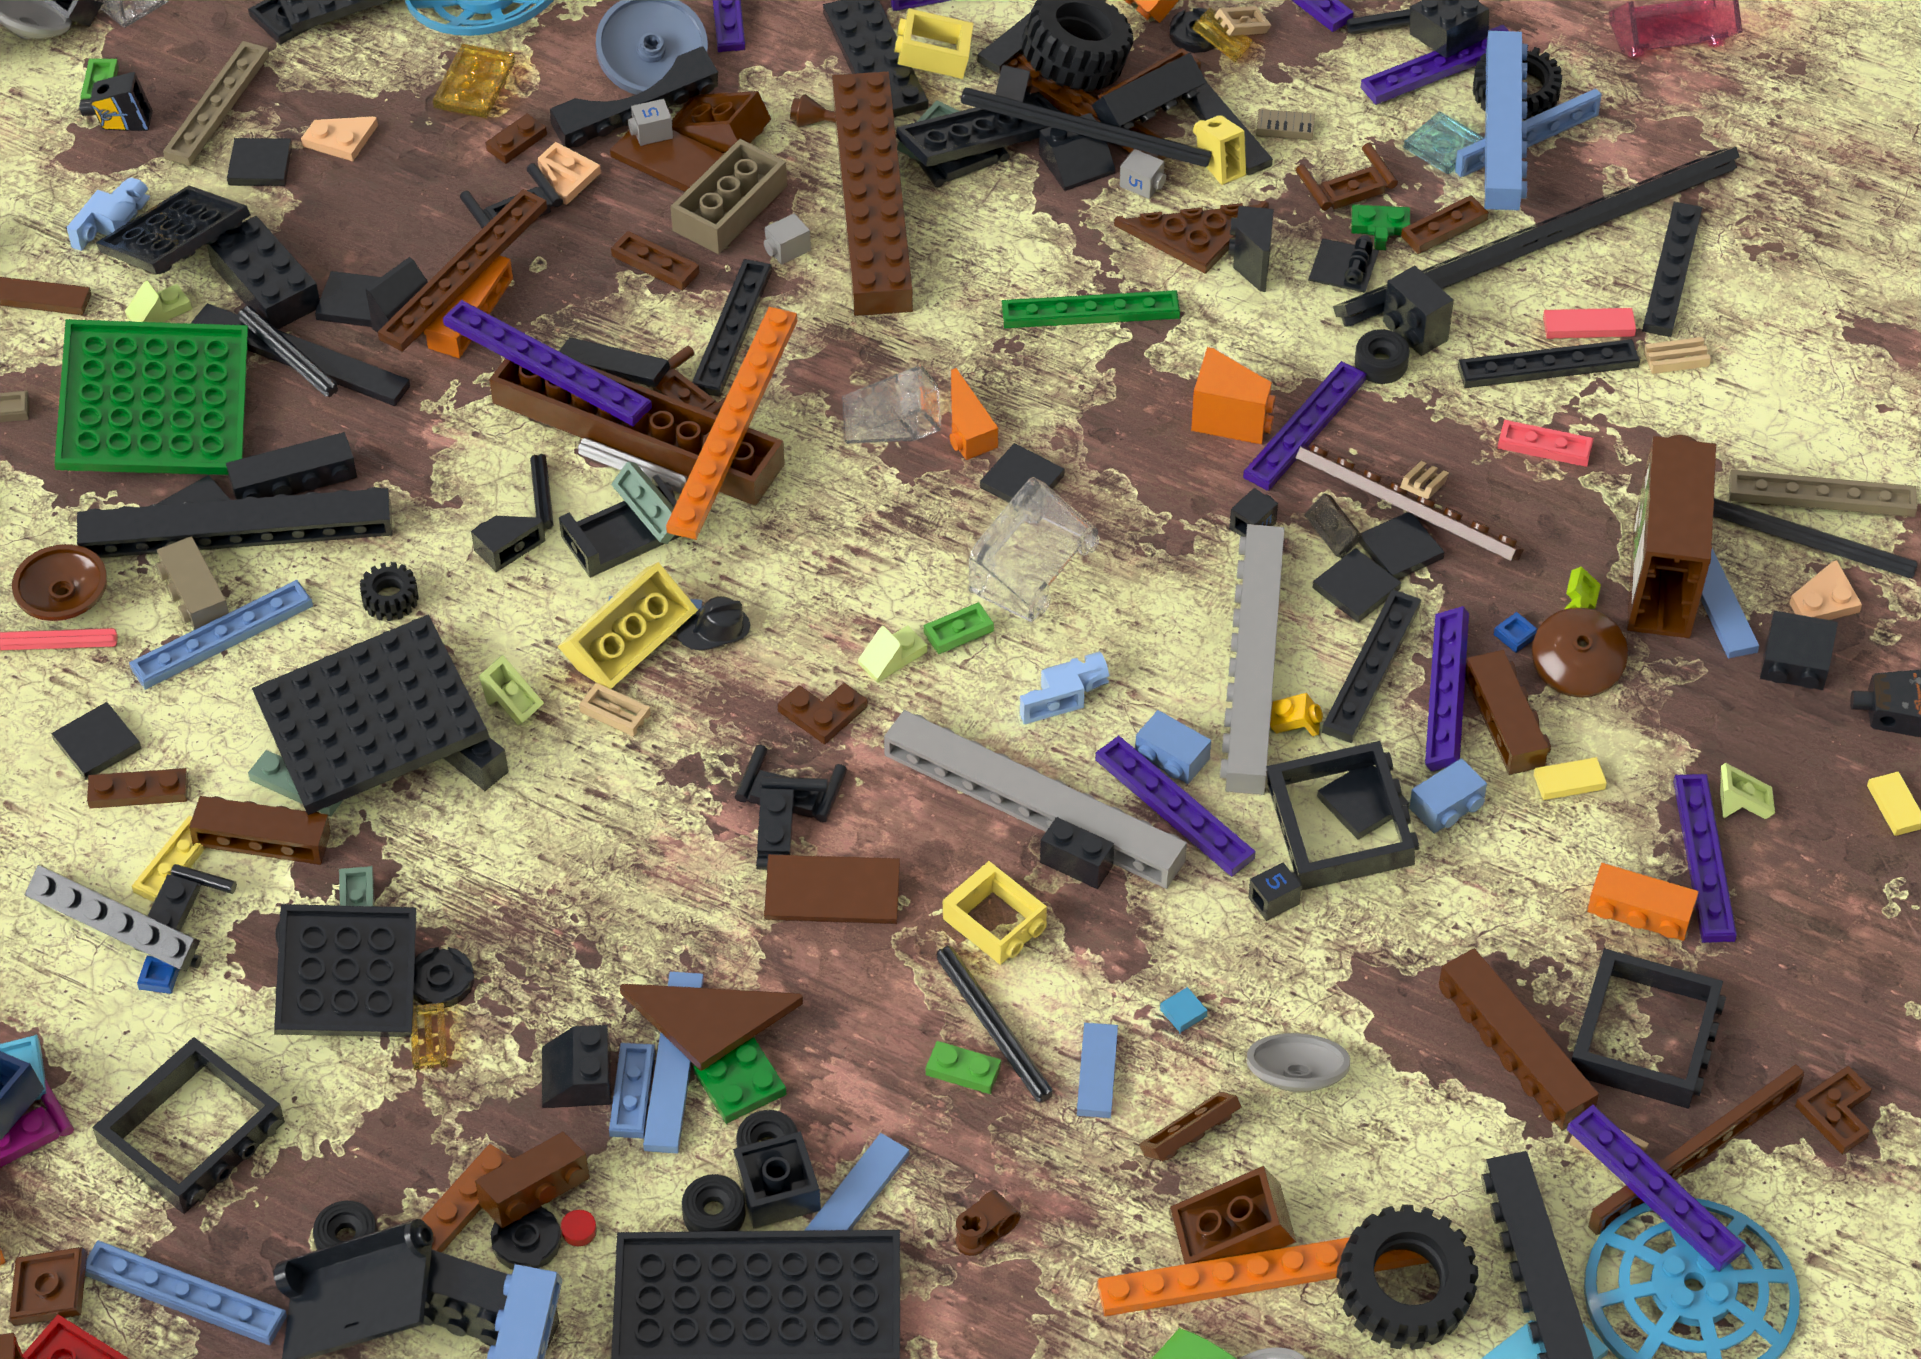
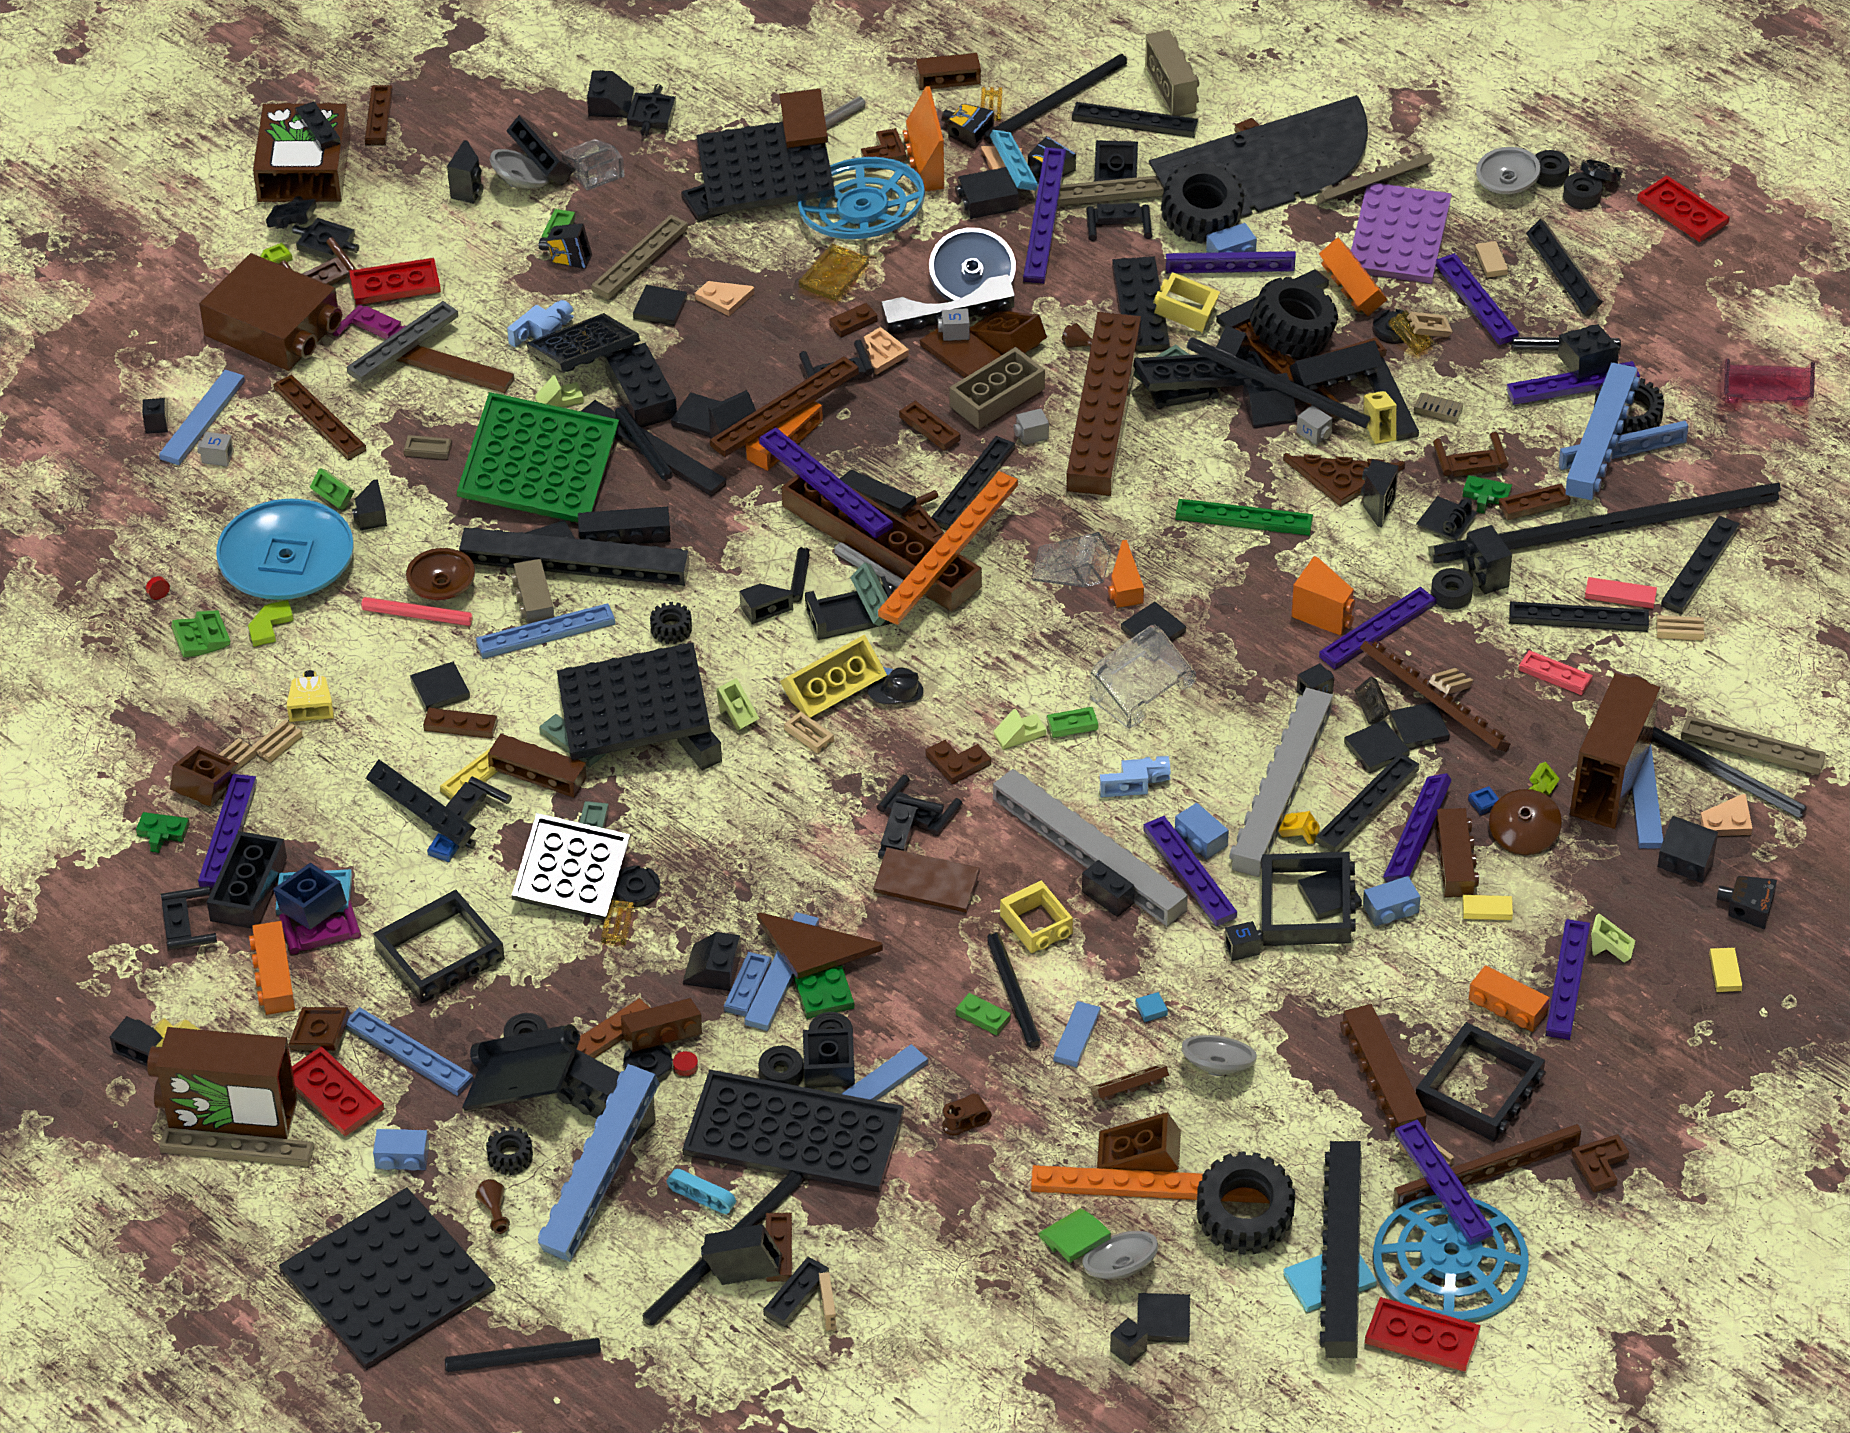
camera: 15 degrees right, 5 degrees down
clear light blue tile [1403,111,1484,175] -> none

